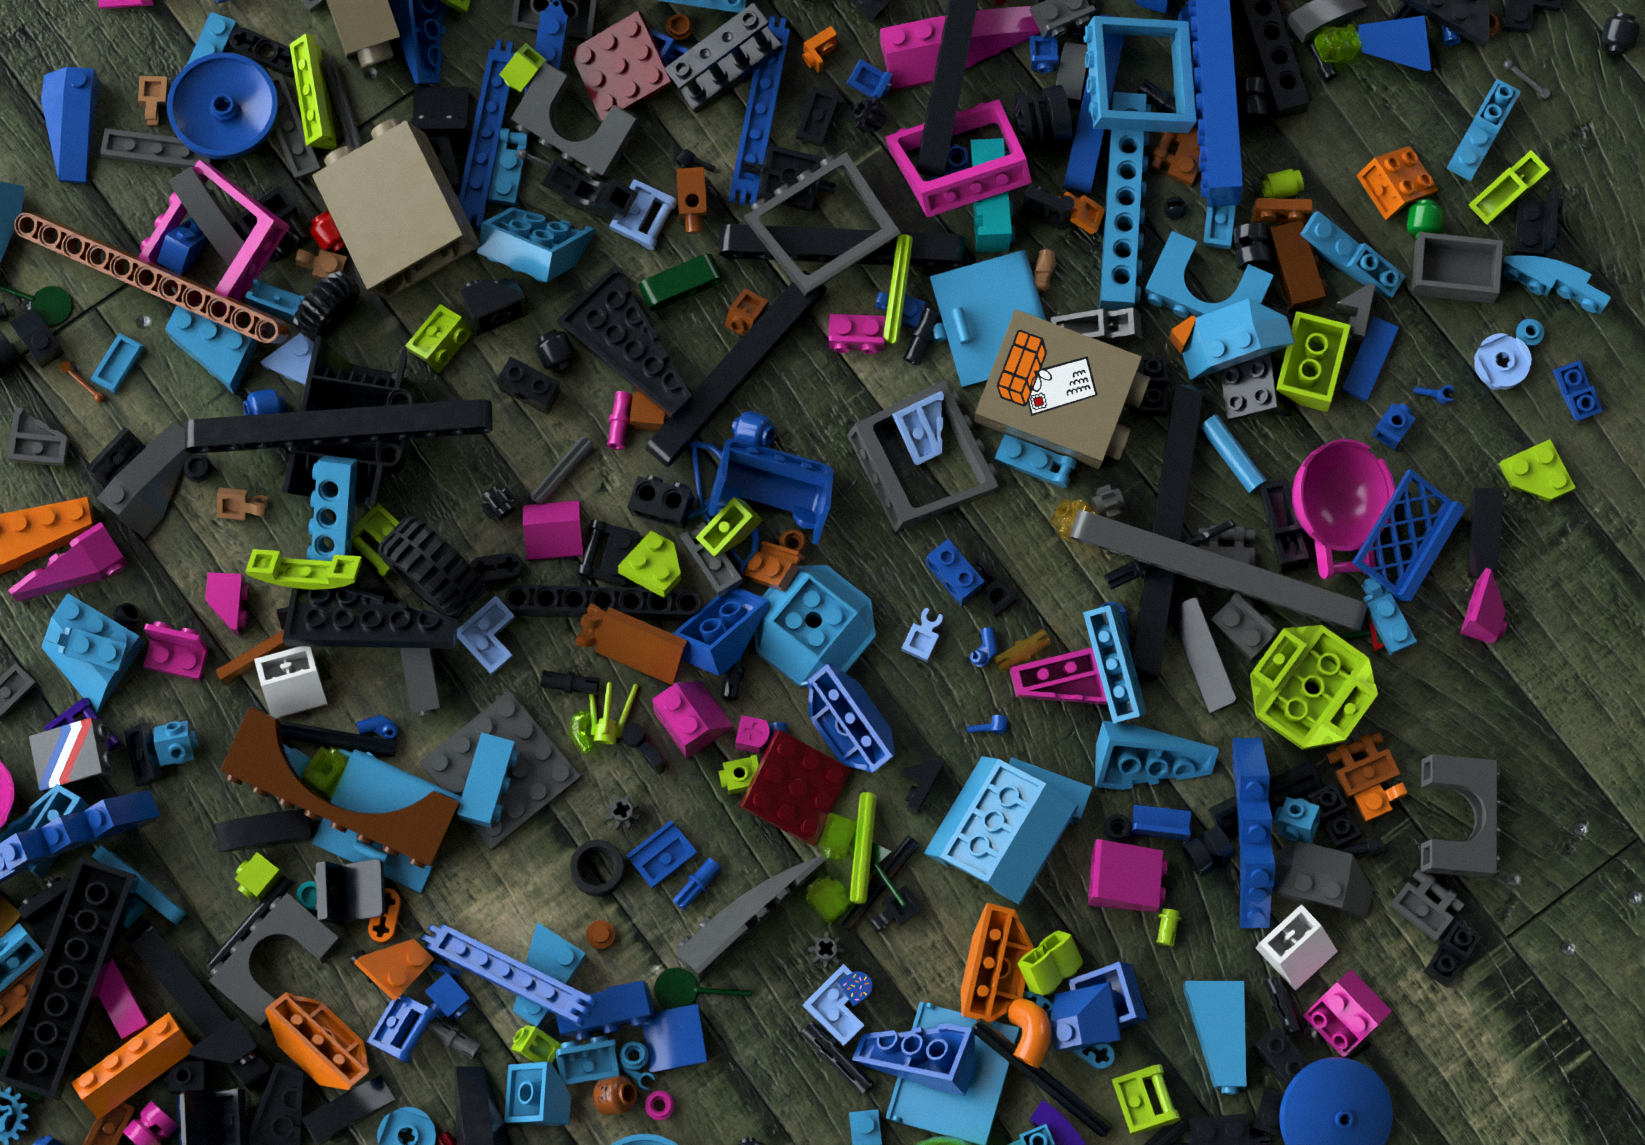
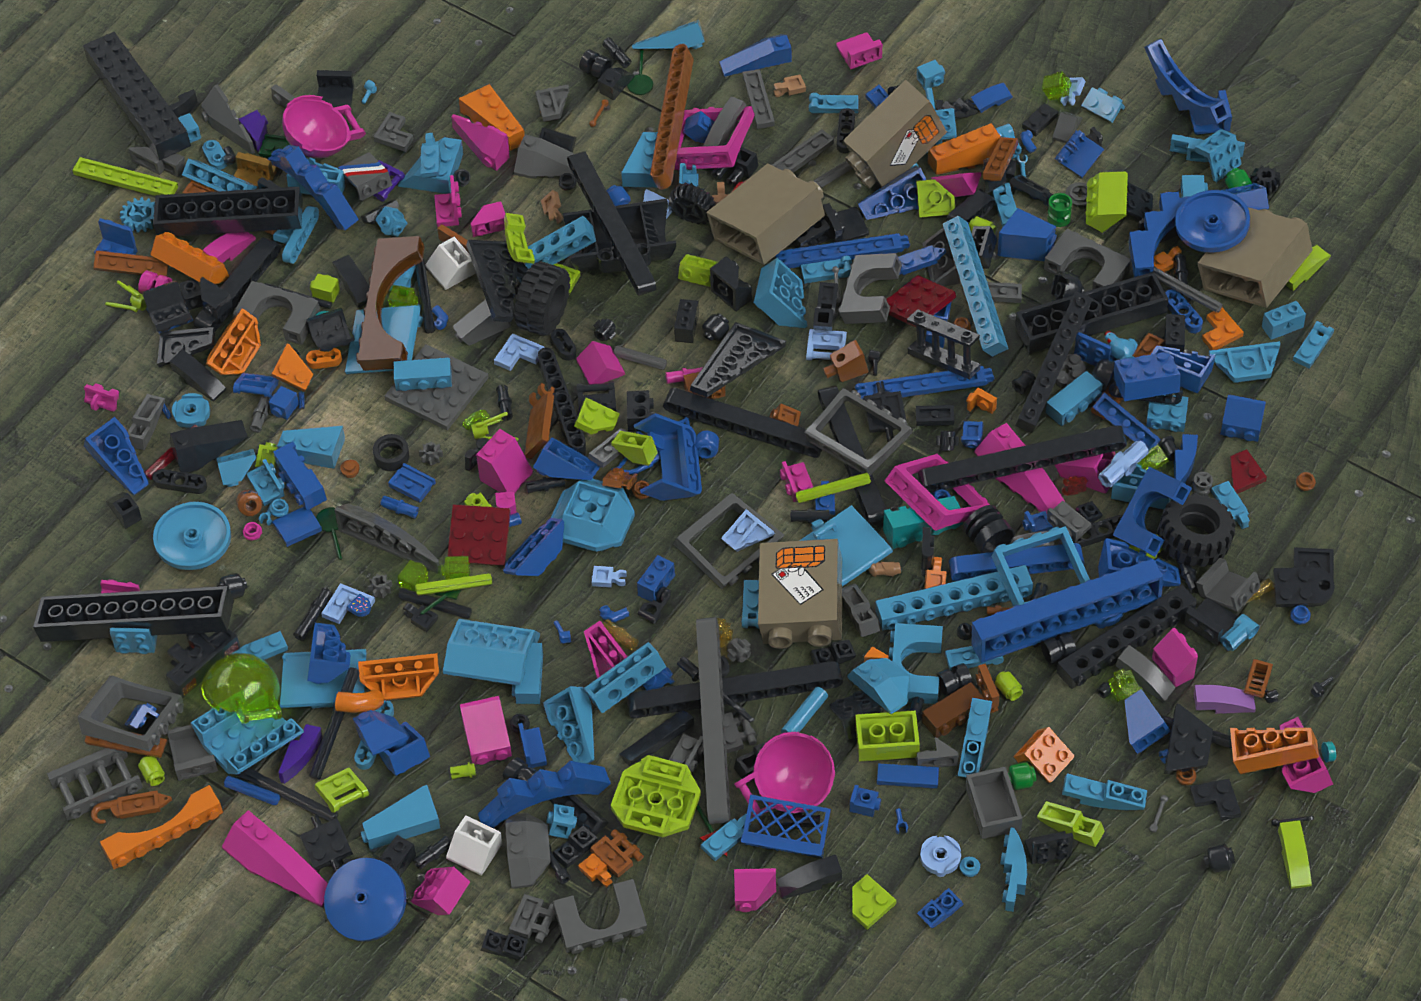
camera: 75 degrees right, 20 degrees down
dark azure tile [90,332,145,395] -> none
blue dish [167,52,279,160] -> none
lime fence [289,34,337,150] -> none
hinge [421,924,598,1027] -> none
lime brick [499,43,547,92] -> none
dark green beam [639,253,723,311] -> none
black slope [900,758,944,816] -> none
lime brick [1017,930,1083,996] -> none

